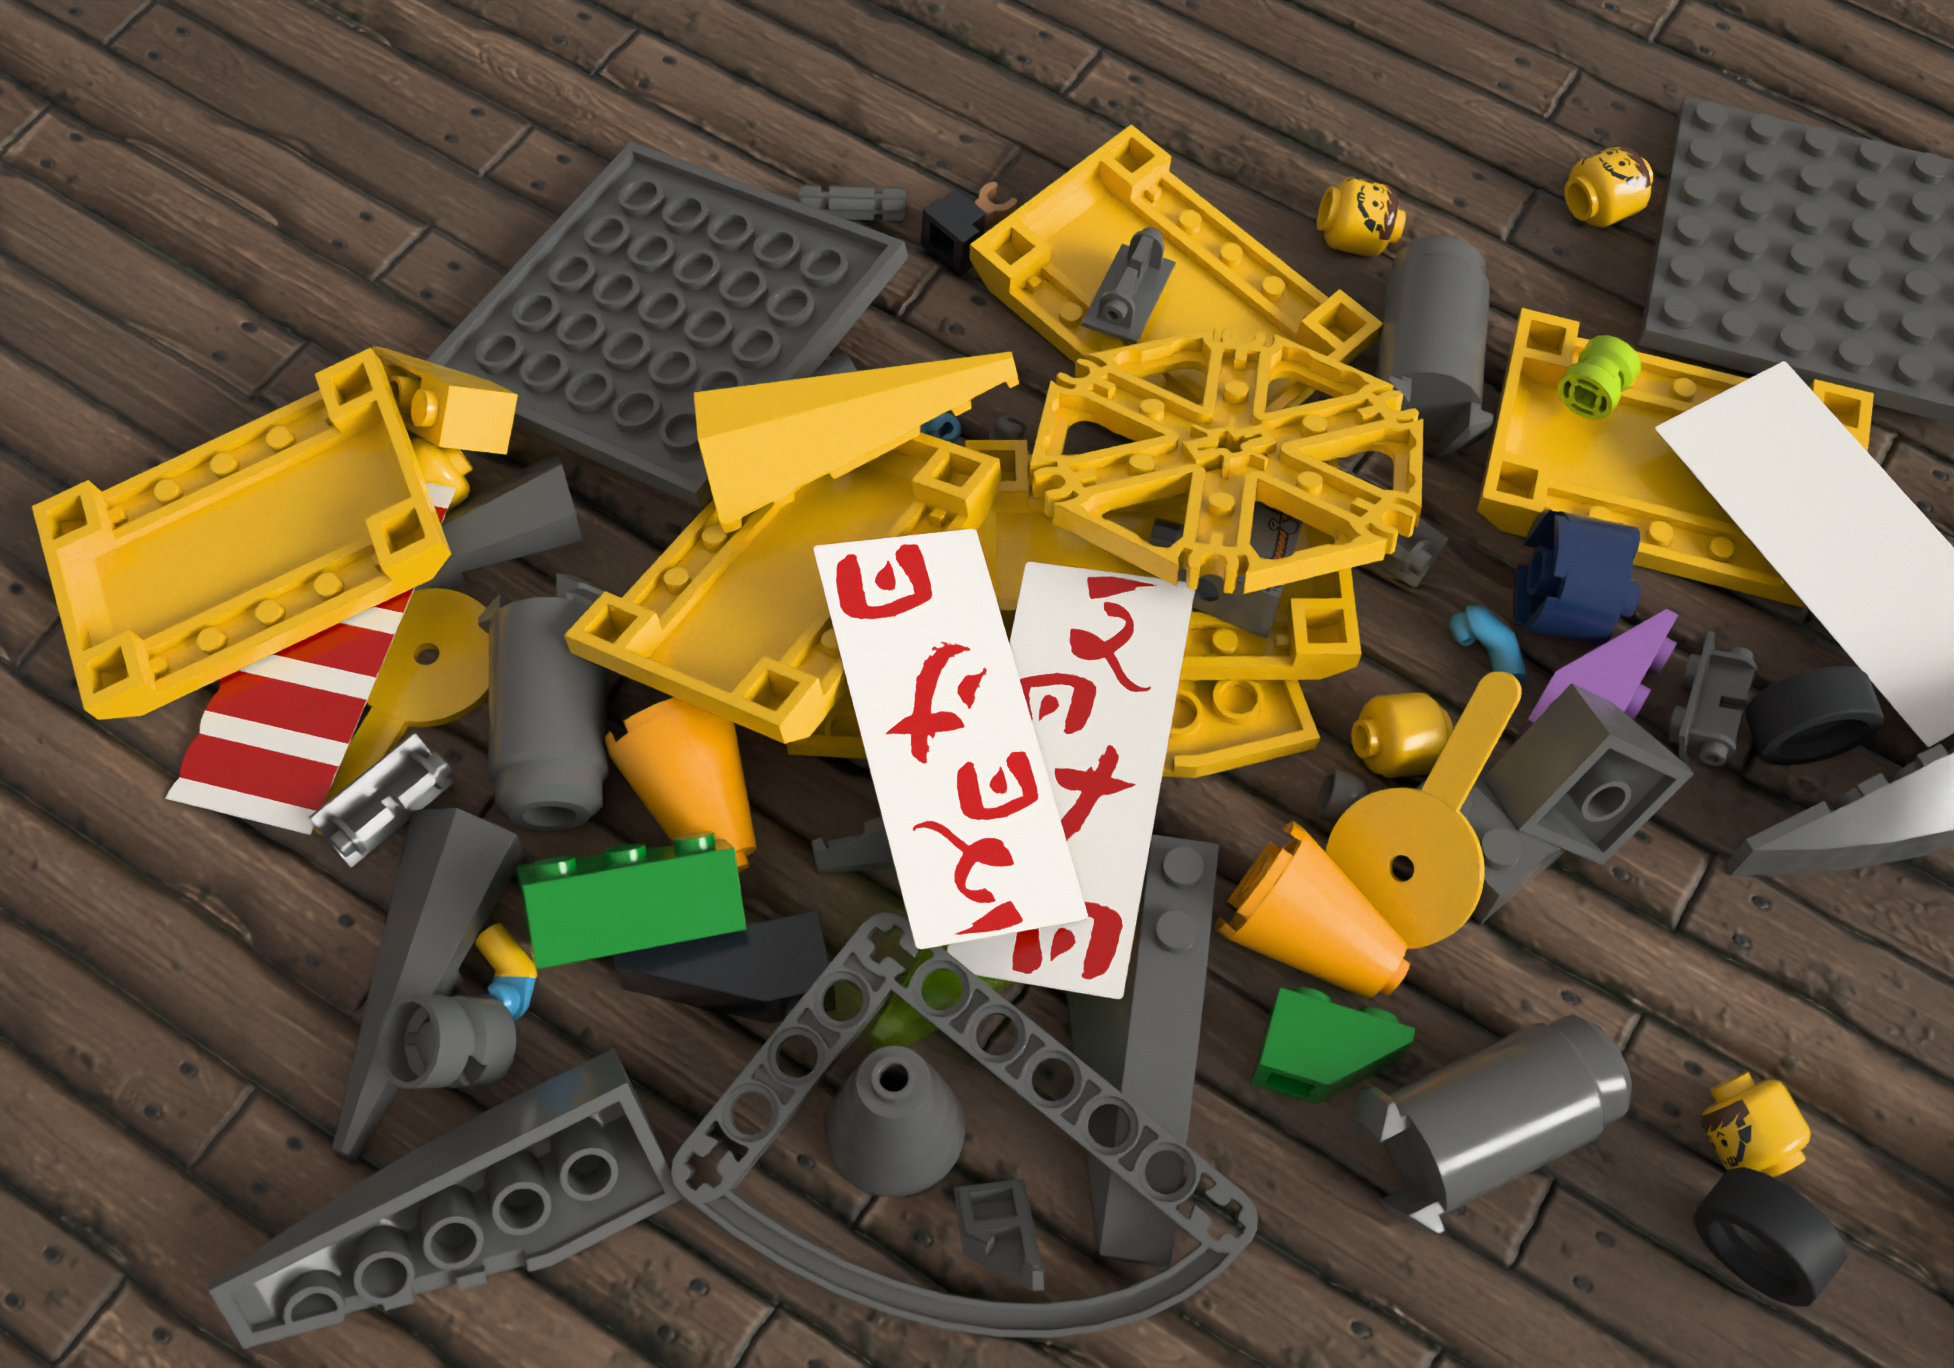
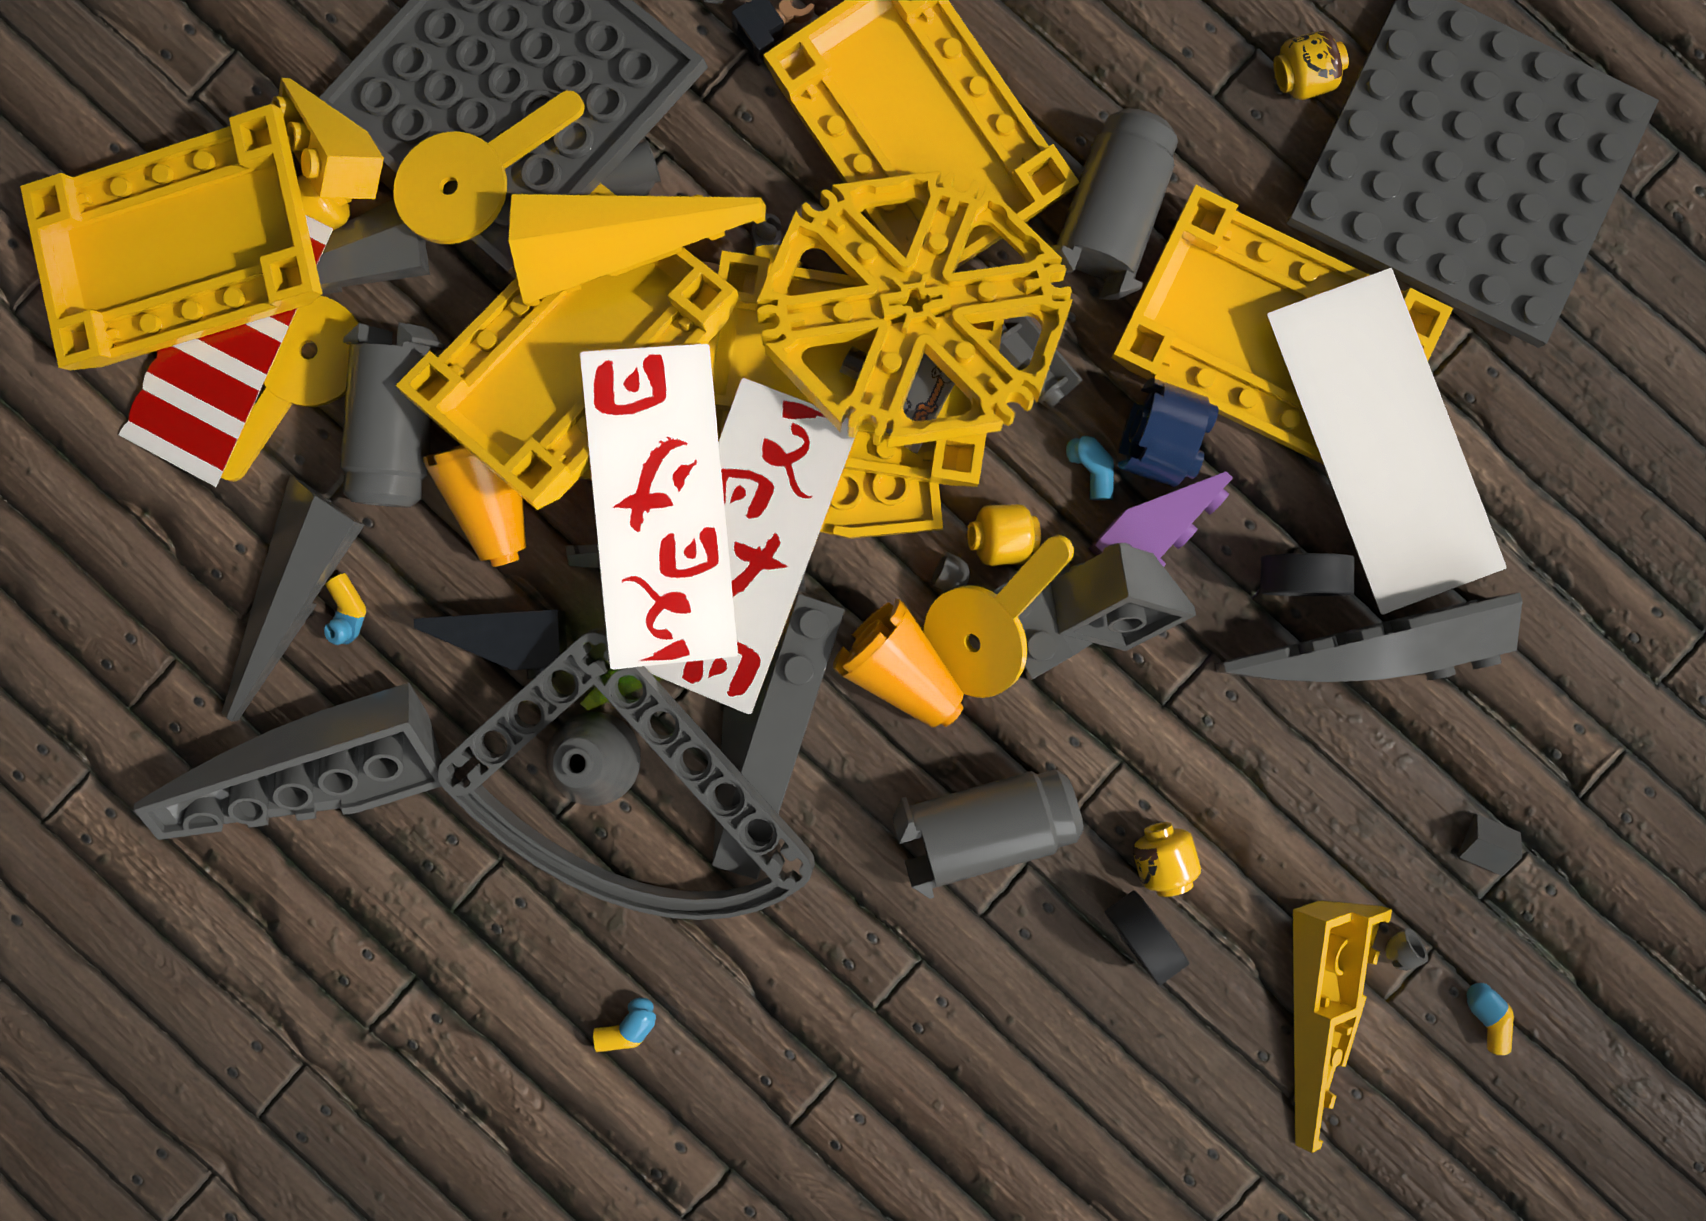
camera: 10 degrees right, 25 degrees up
dark grey hinge [308,732,454,867] -> none
dark grey wheel [378,995,516,1089] -> none
green wedge [516,831,747,969] -> none
dark grey tile [954,1179,1044,1291] -> none
dark grey hinge [1081,227,1176,344] -> none
green slope [1250,987,1416,1105] -> none
yellow head [1317,177,1406,258] -> none
lime wheel [1558,335,1641,420] -> none
dark grey hinge [1669,631,1758,766] -> none
none -> yellow piece [393,90,585,244]

